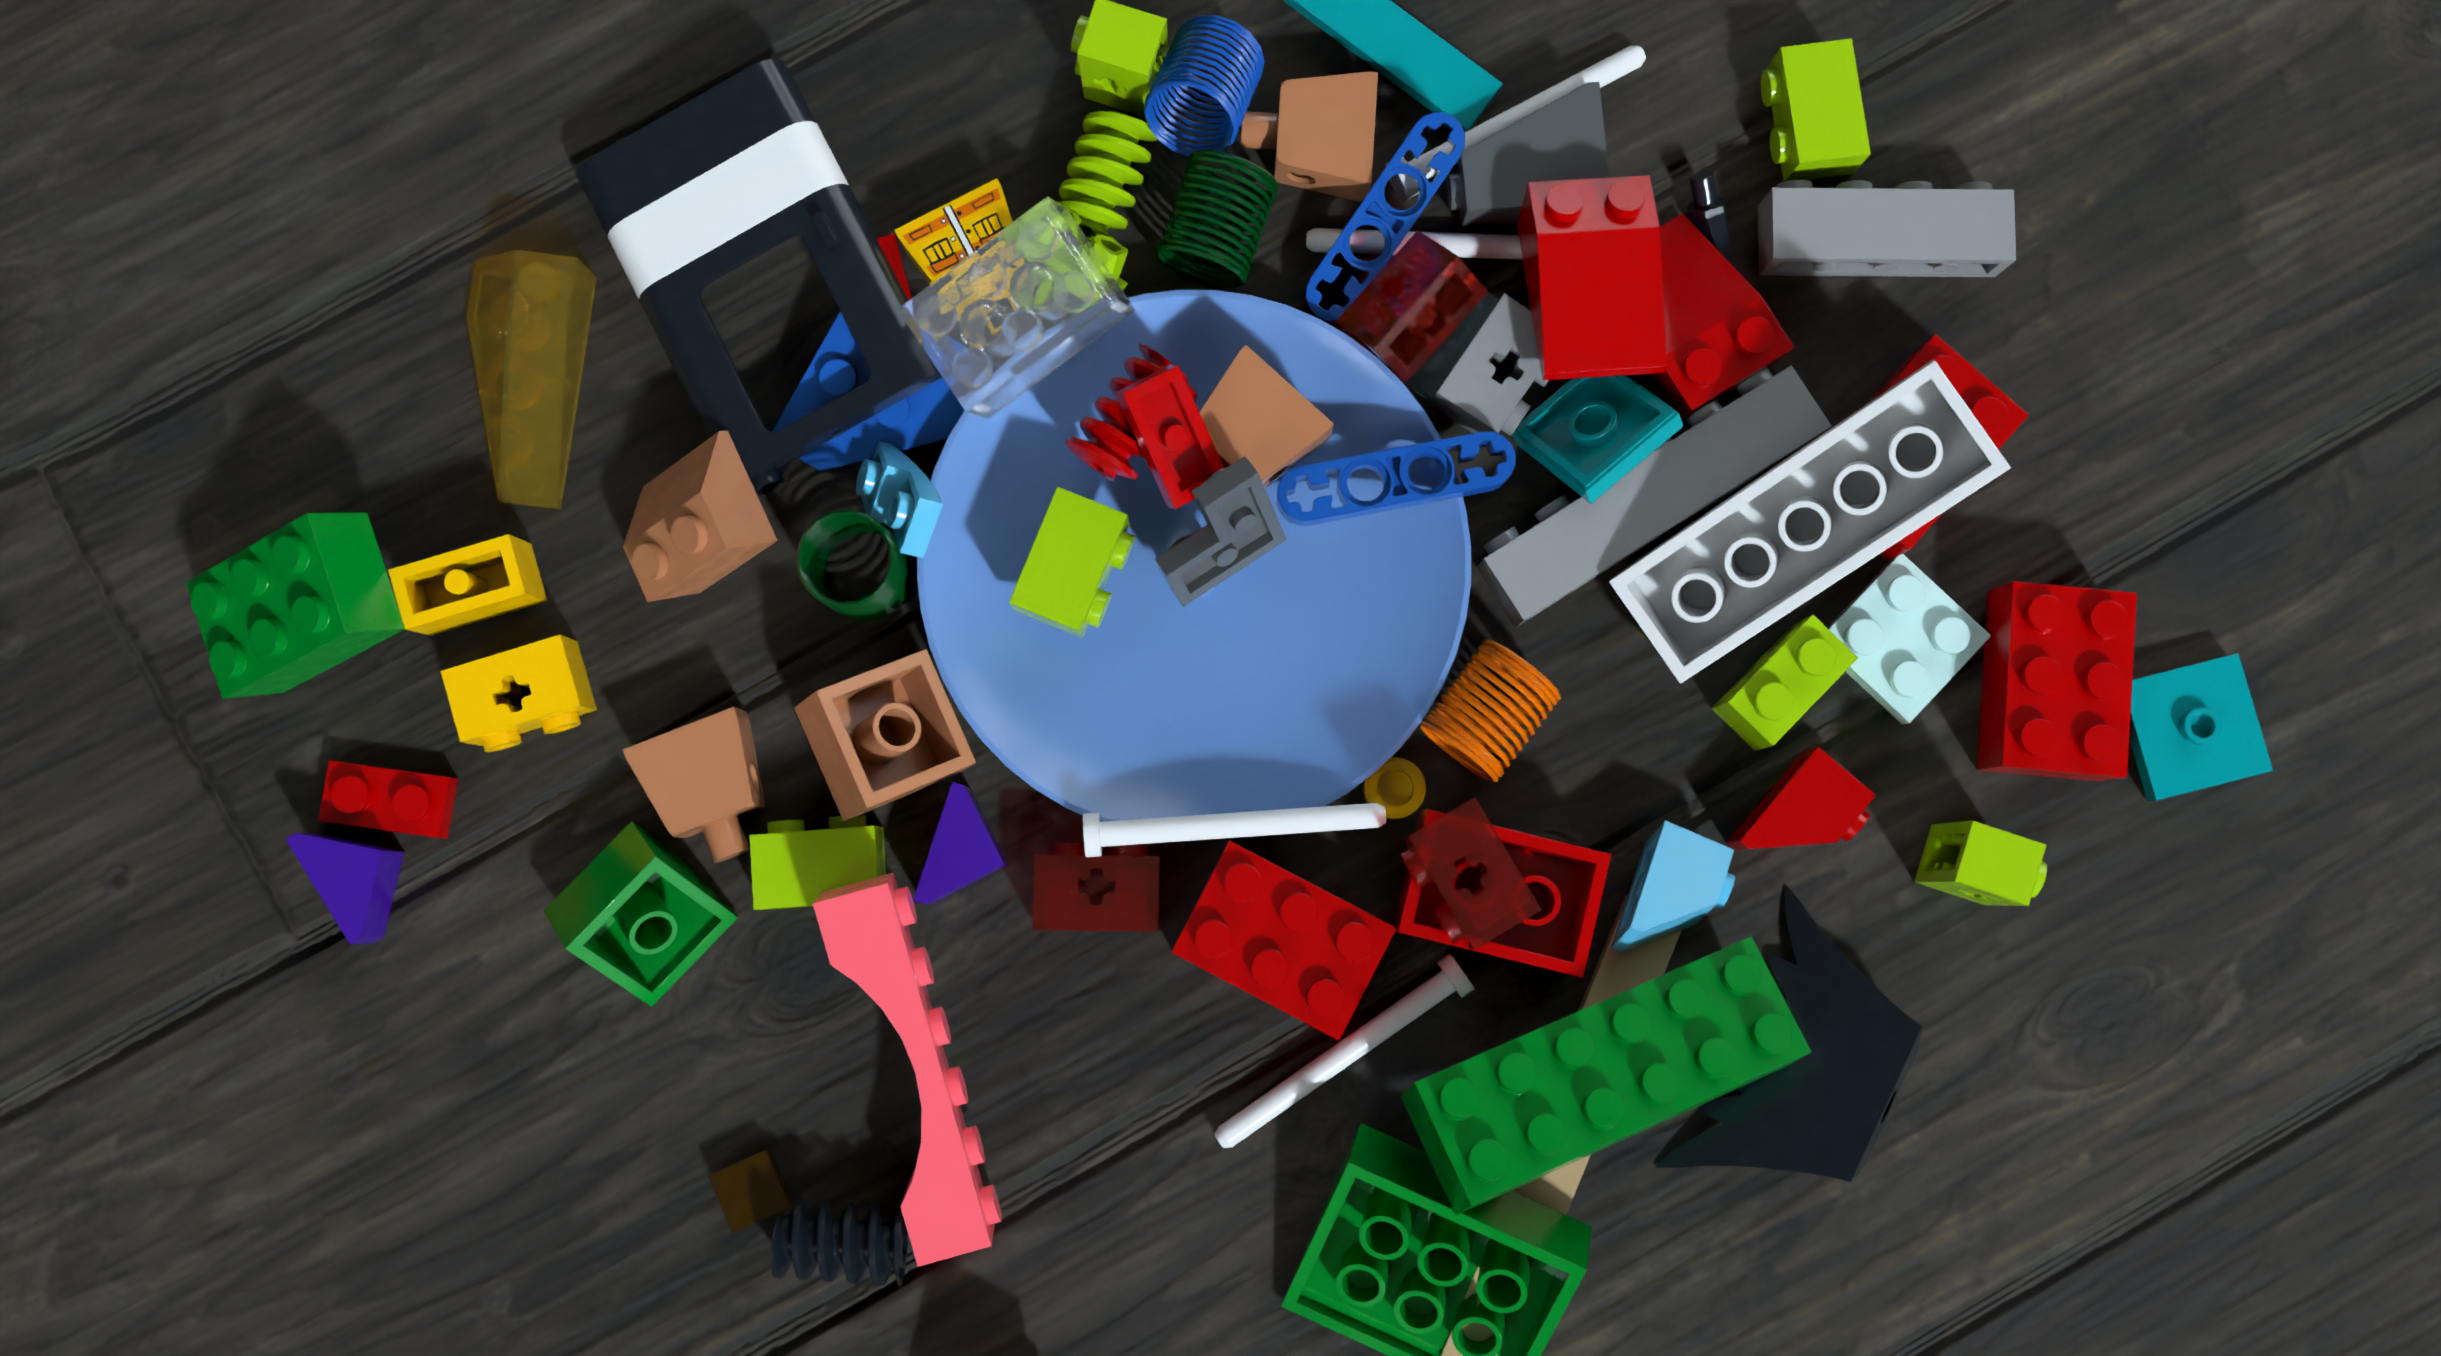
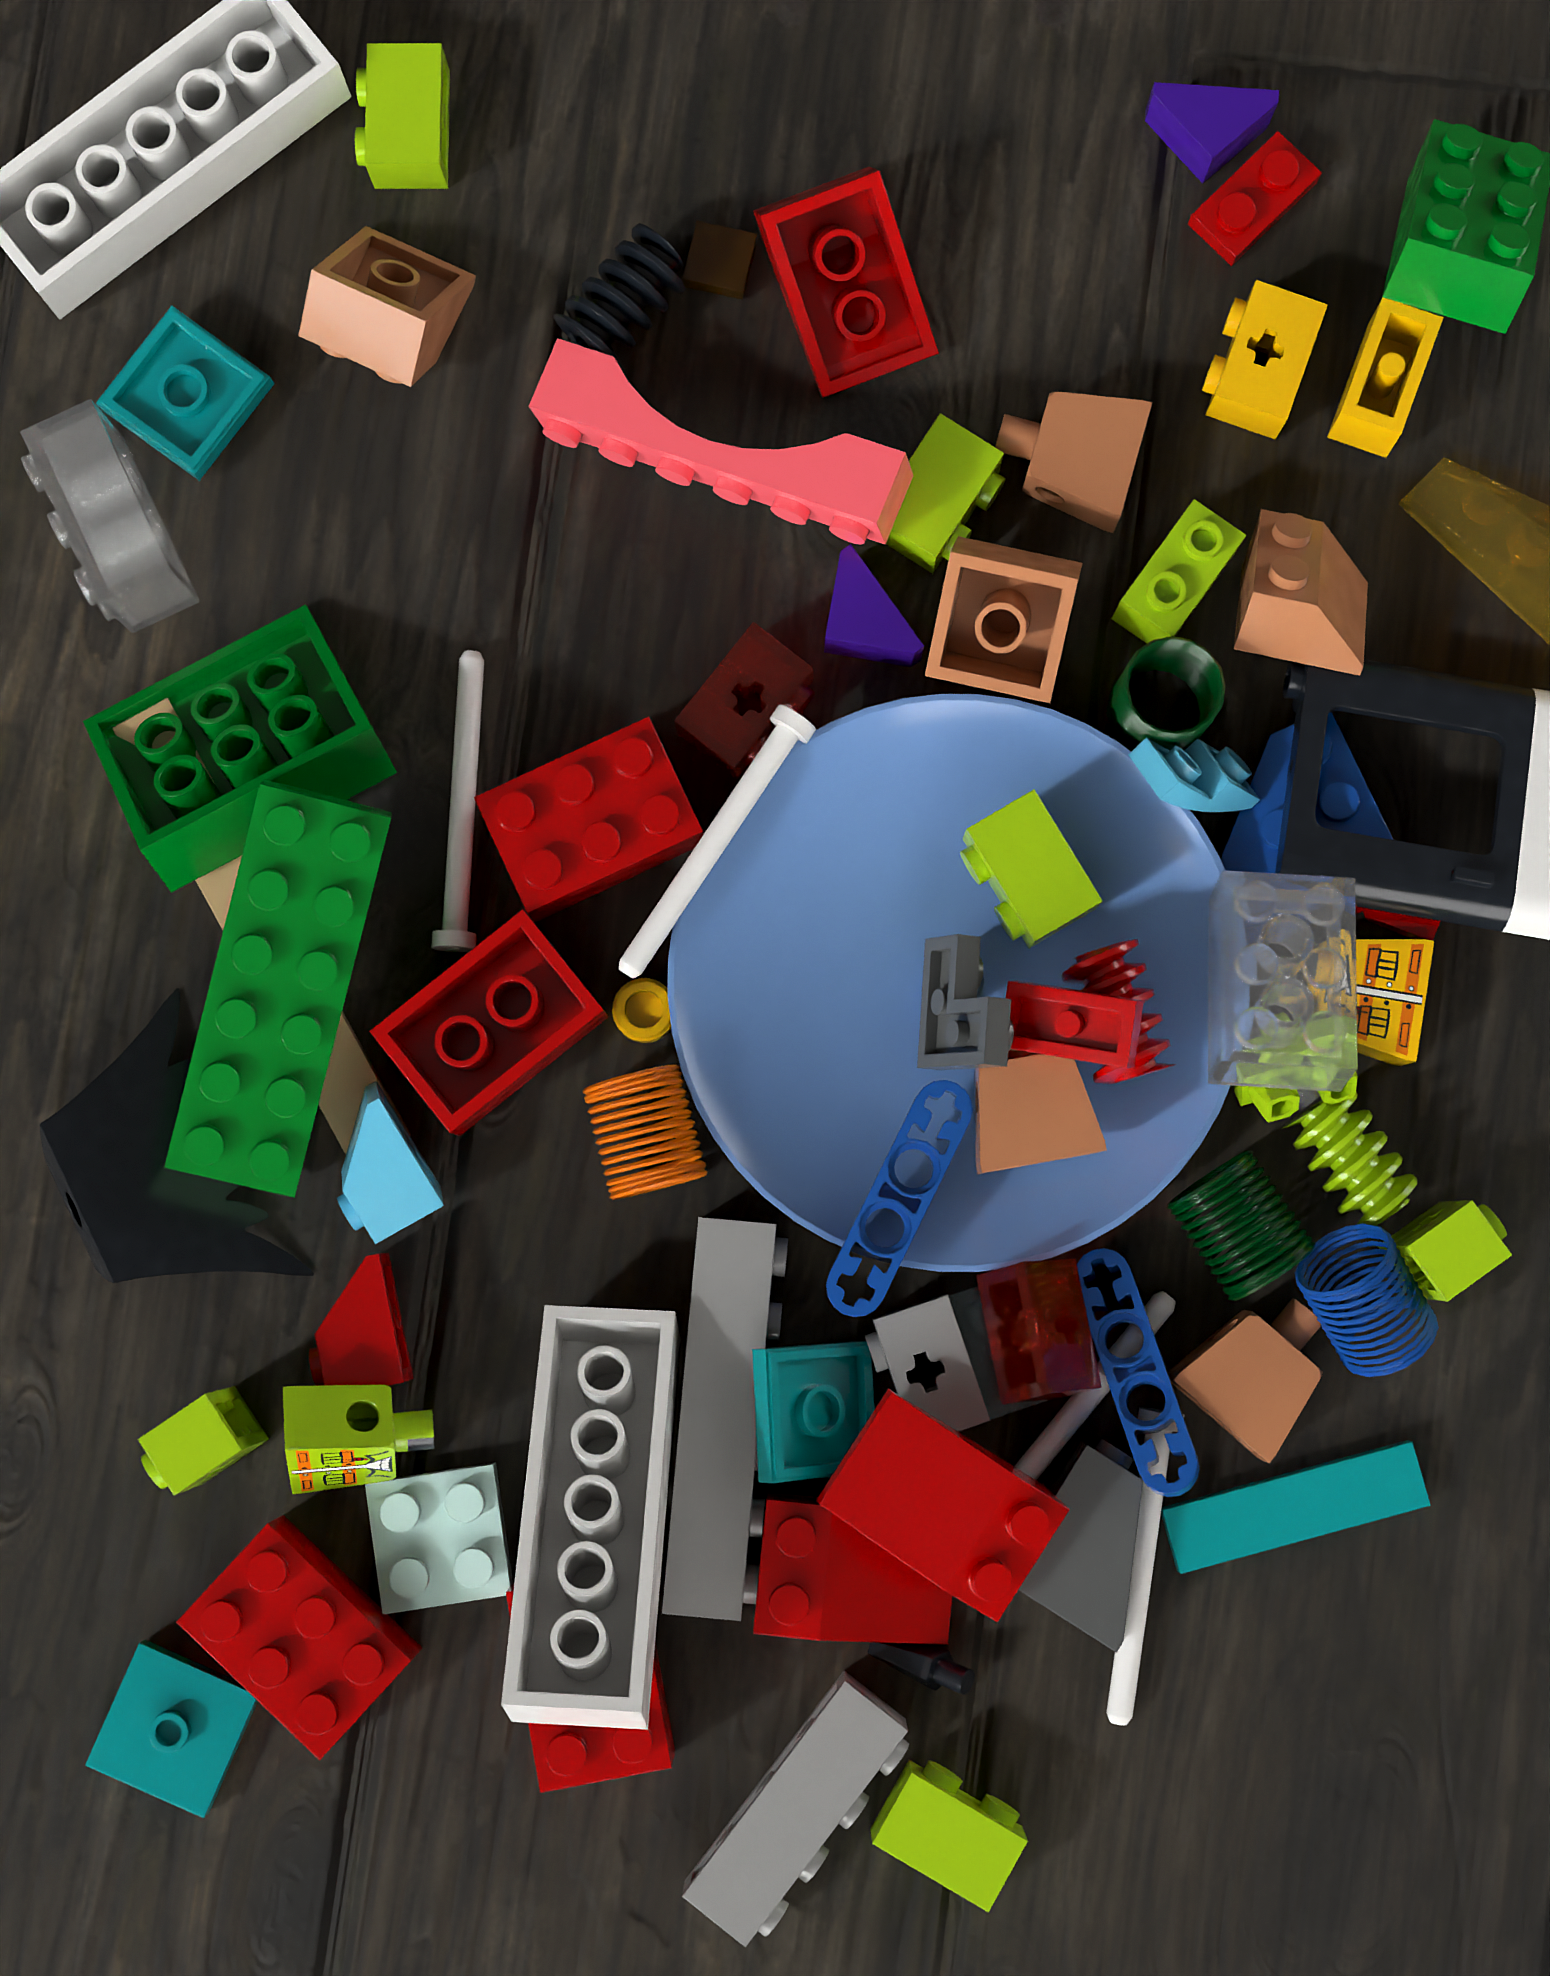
camera: 135 degrees right, 0 degrees up
green slope [544,821,738,1007] -> none
clear red brick [1401,798,1541,950] -> none
lime brick [1711,615,1858,751] -> none
none -> lime torso [283,1385,434,1494]
none -> red slope [753,167,939,397]
none -> lime brick [1111,499,1246,644]

